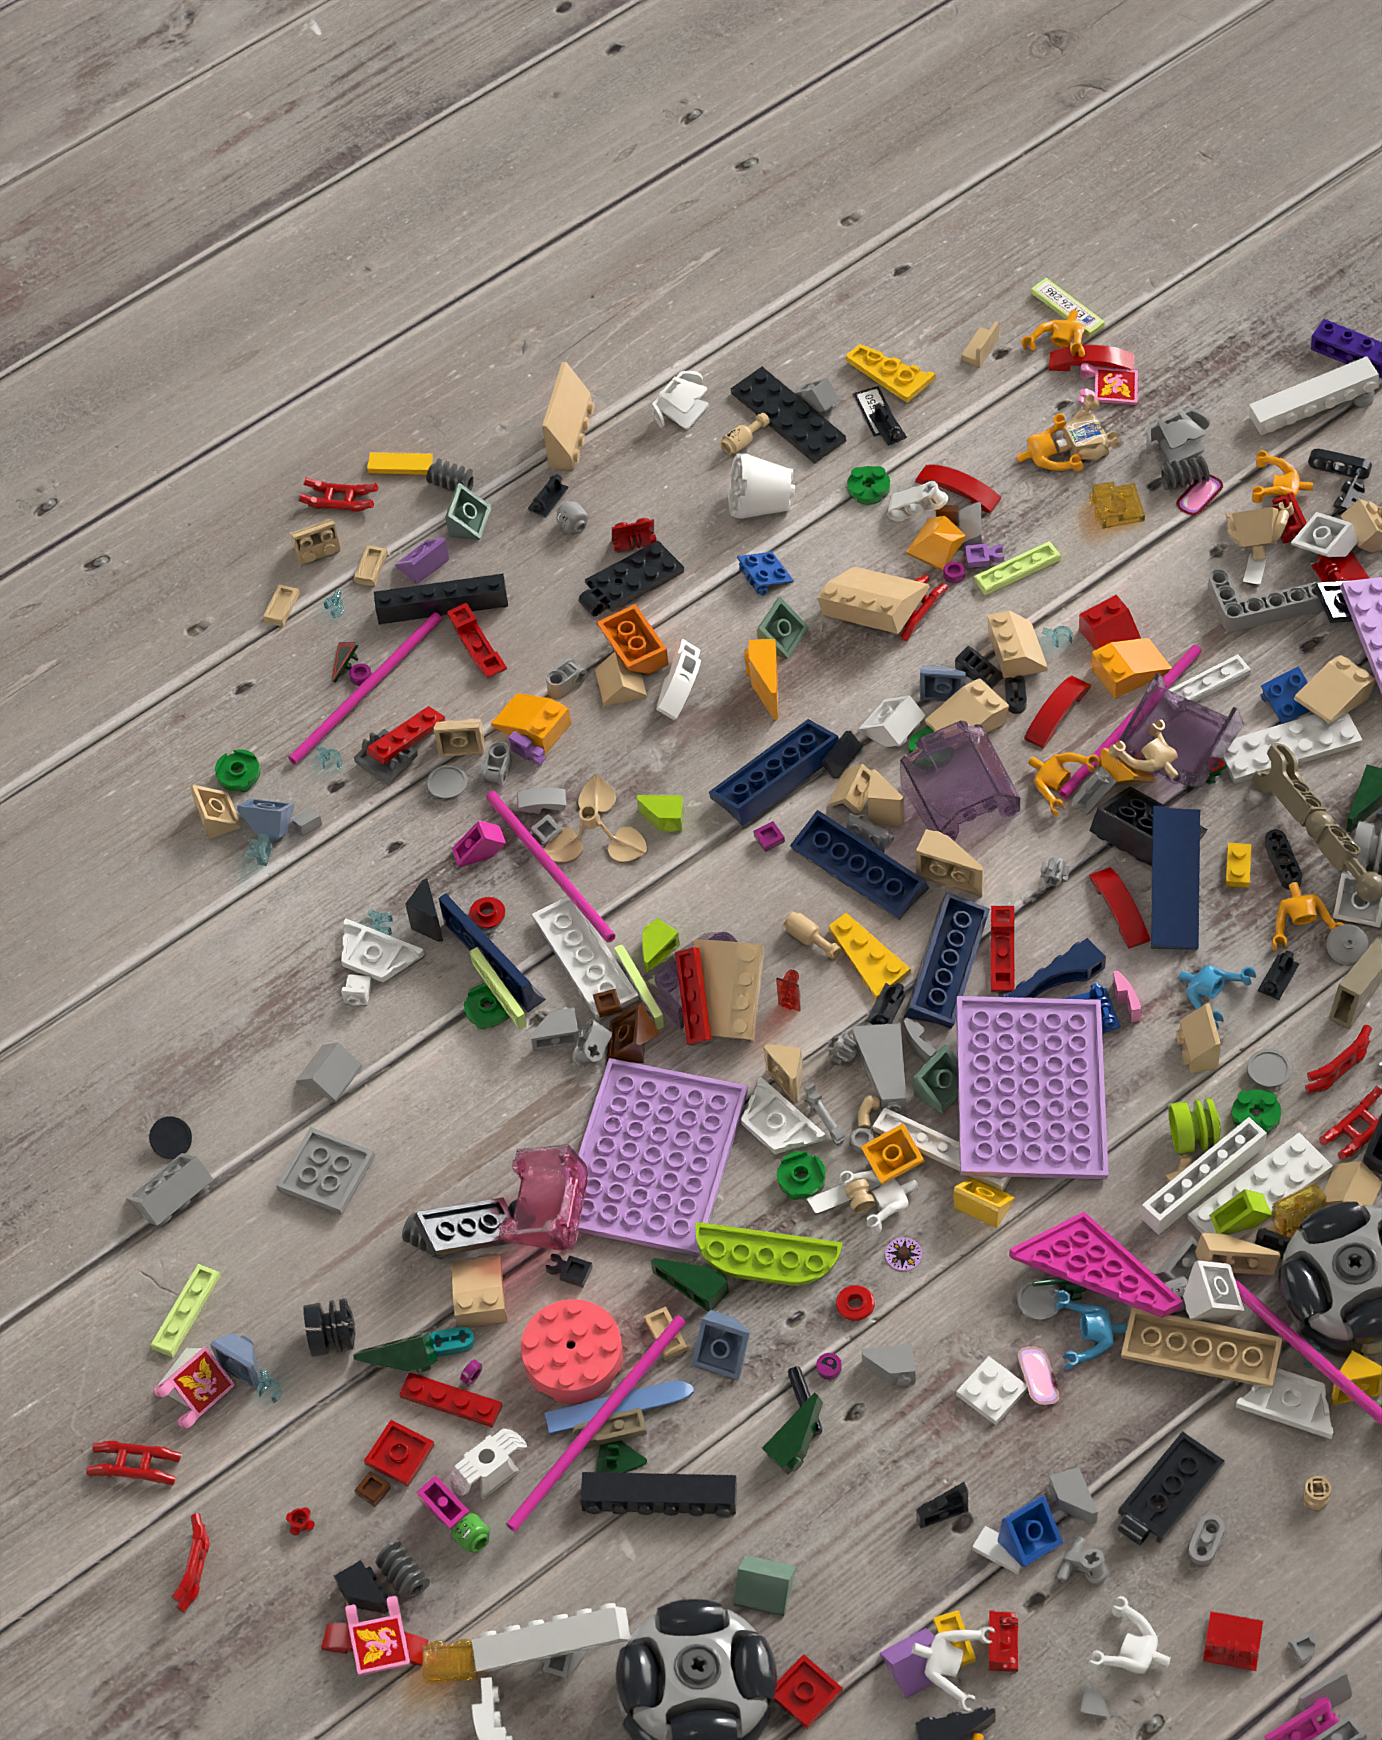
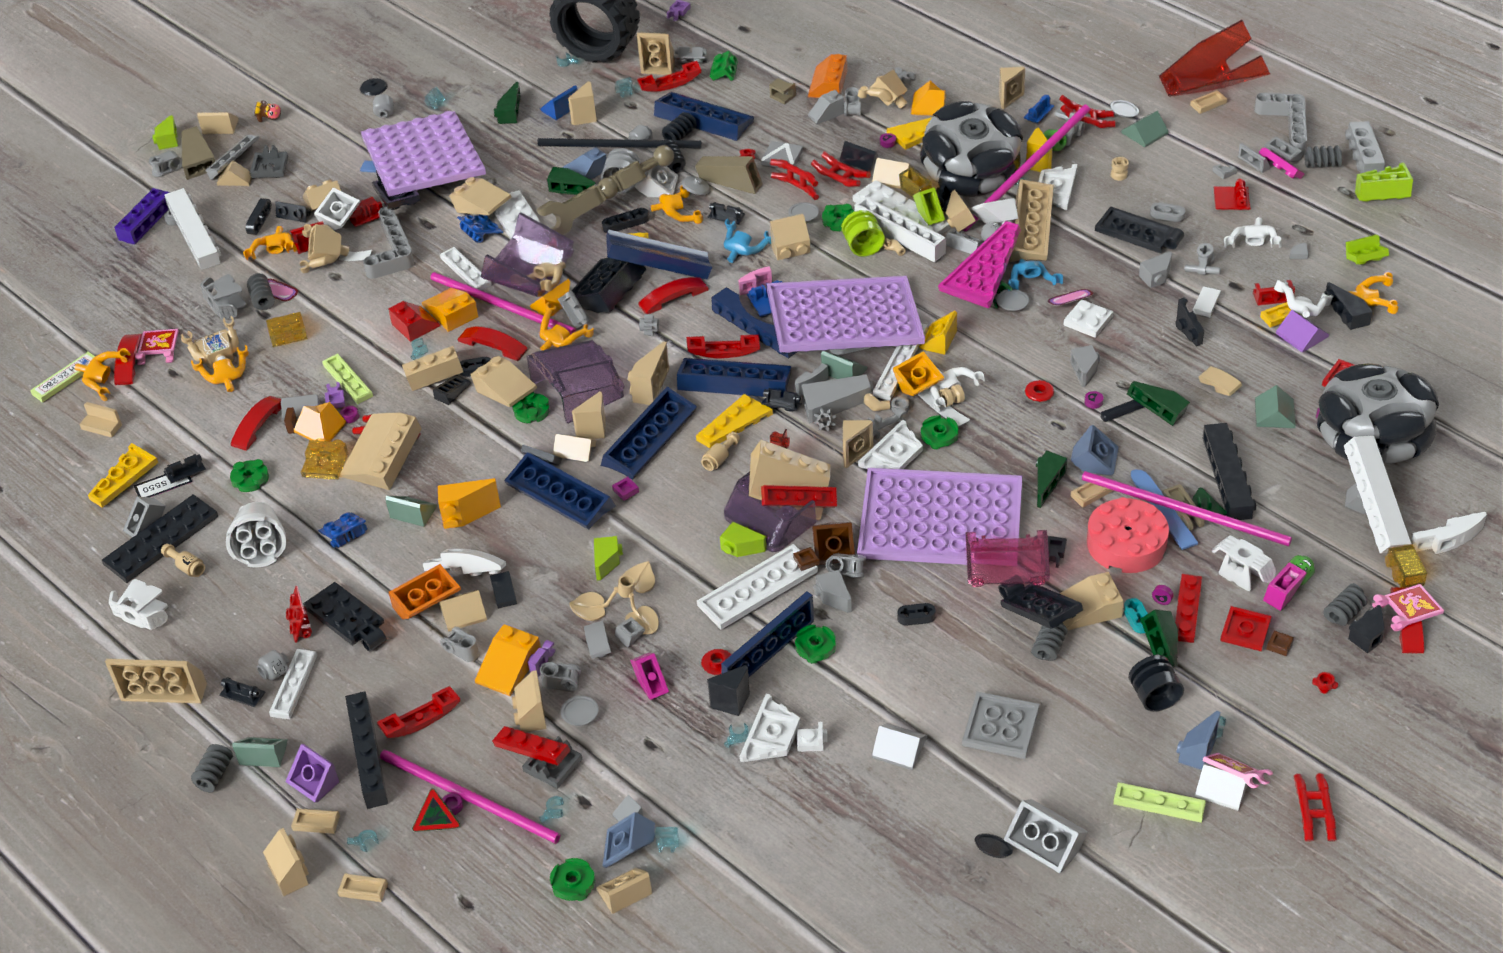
camera: 100 degrees left, 10 degrees down
red piece [171,1513,210,1613] -> none
red piece [299,477,379,512] -> none
yellow tile [367,452,433,475] -> none
yellowish green tile [470,947,527,1029] -> none
dark pink piece [486,791,616,943] -> none
yellowish green tile [614,944,664,1030] -> none
lime plate [695,1222,843,1286] -> none
light grey hinge [846,814,894,853] -> none
white slope [858,695,925,747] -> none
piece [885,1237,922,1271] -> none
white piece [887,481,948,522] -> none
sand blue slope [920,665,966,702] -> none
blue slope [997,1495,1063,1567] -> none
none -> white tile [269,649,317,719]
none -> clear yellow plate [301,438,348,480]
none -> black tile [490,571,517,609]
none -> black beam [897,603,936,626]
none -> tan slope [1199,366,1242,396]

